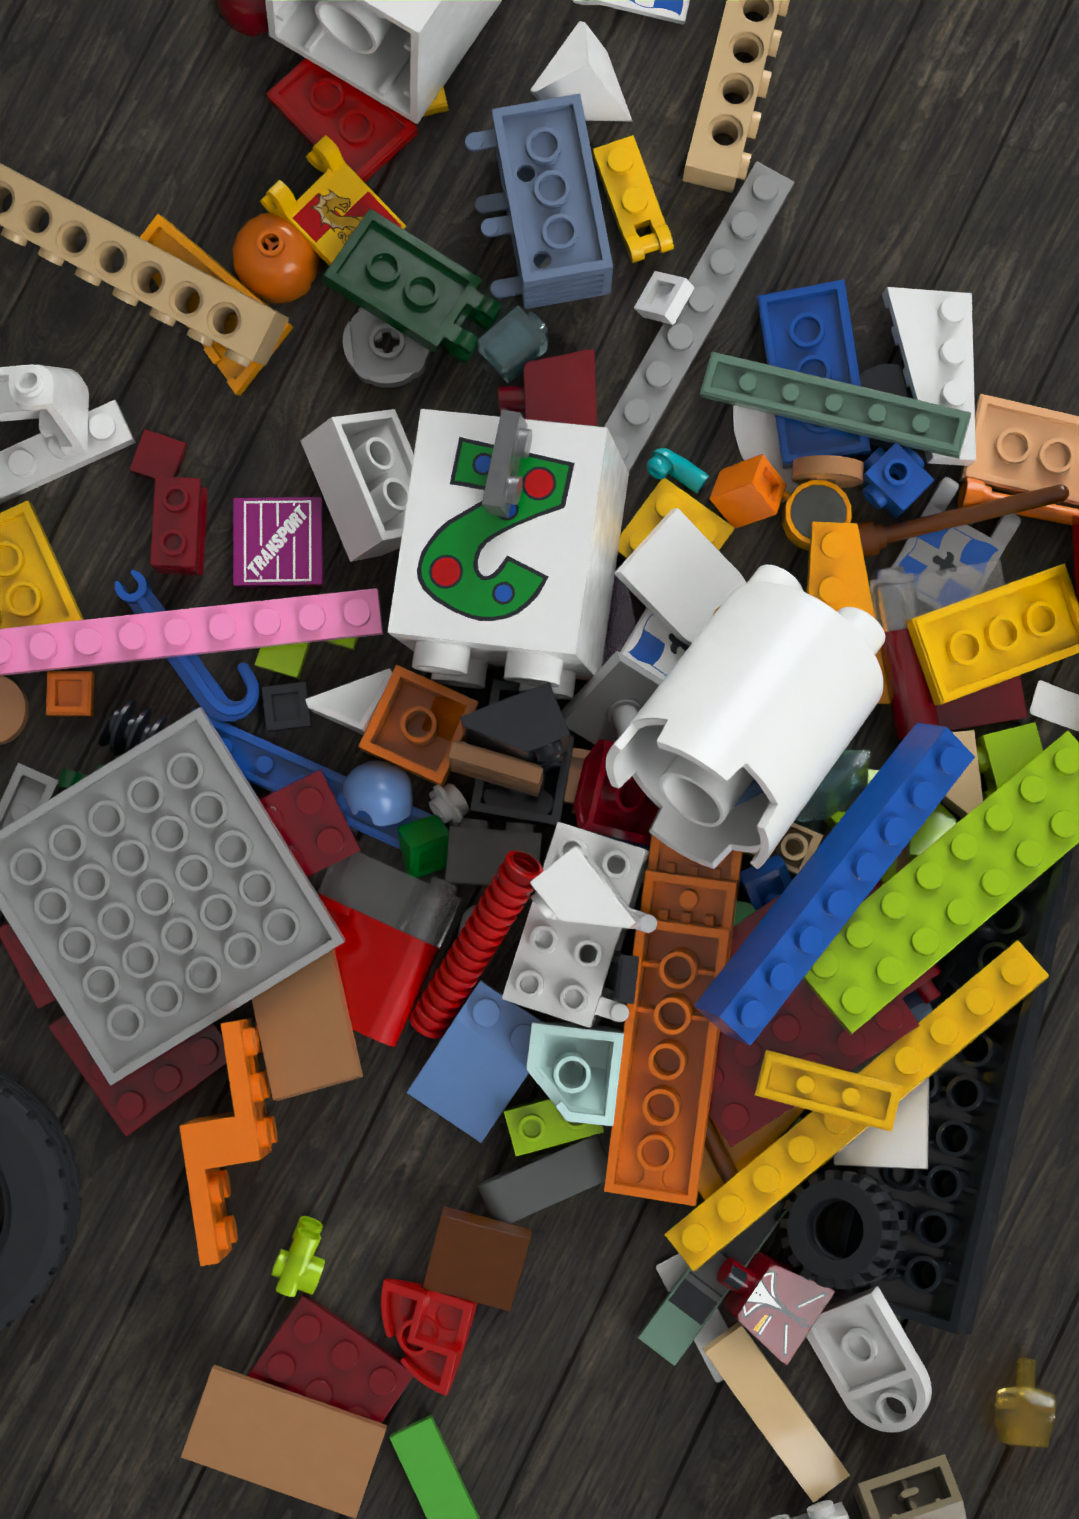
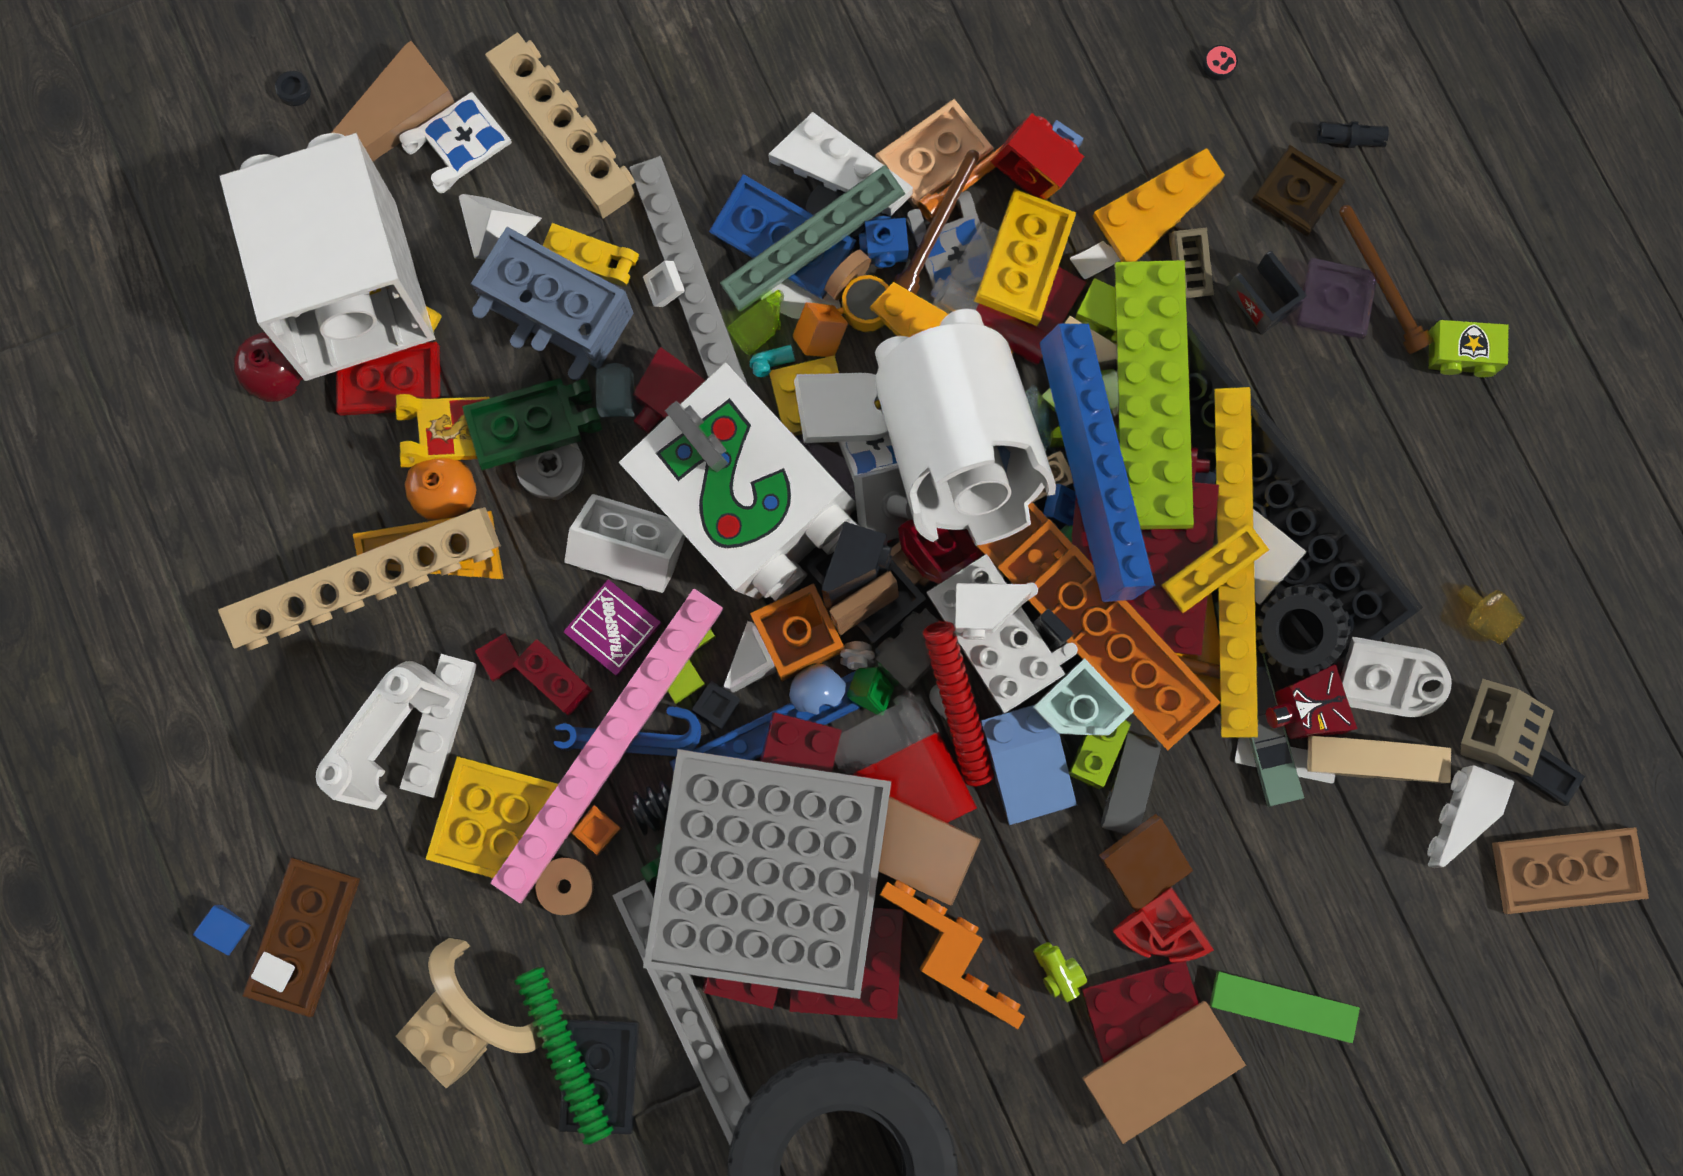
camera: 50 degrees left, 5 degrees down
none -> clear neon green slope [726,290,784,355]

